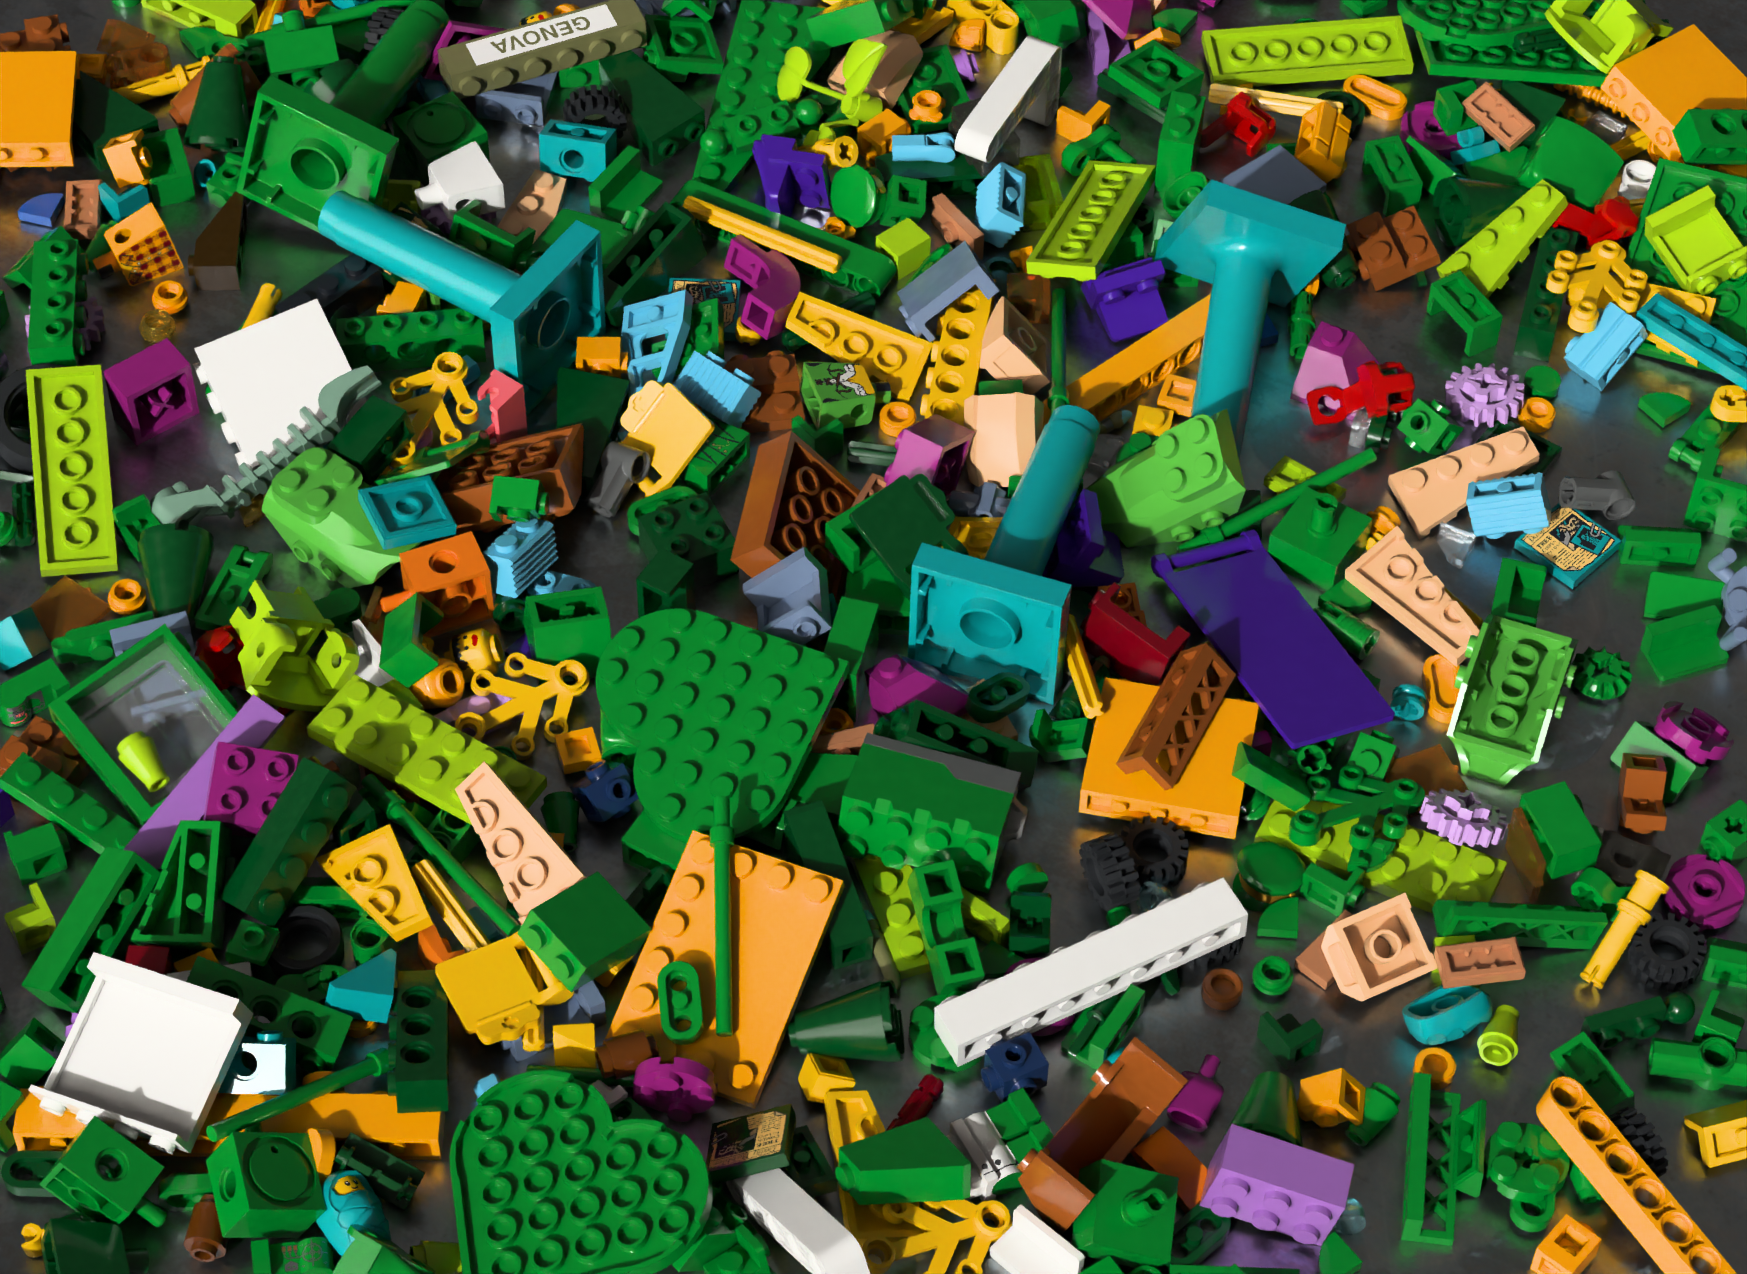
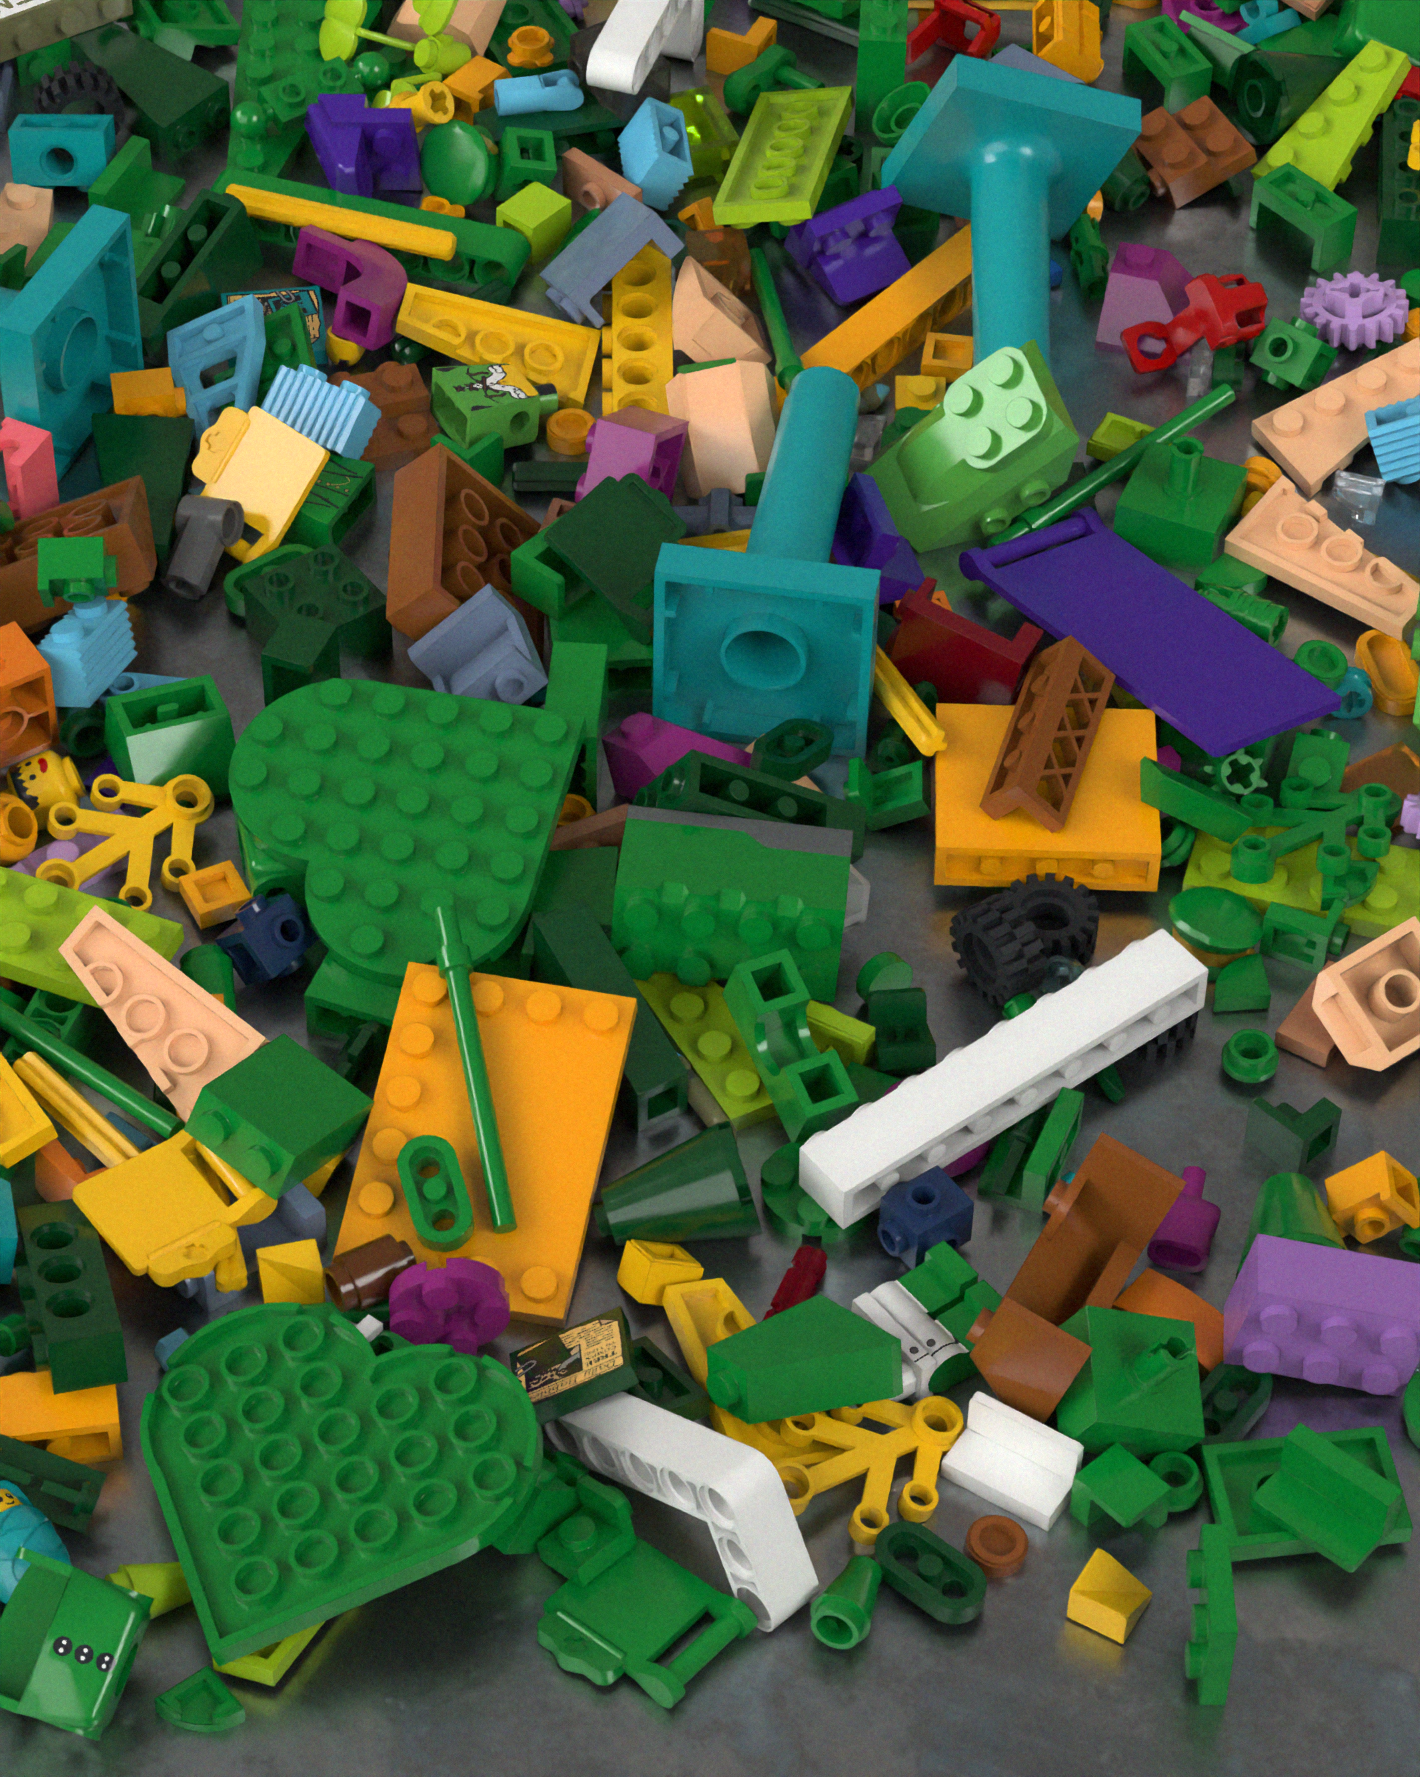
camera: 10 degrees left, 5 degrees down
dark orange tile [1201,968,1243,1010] -> none
none -> green tile [1292,640,1348,691]

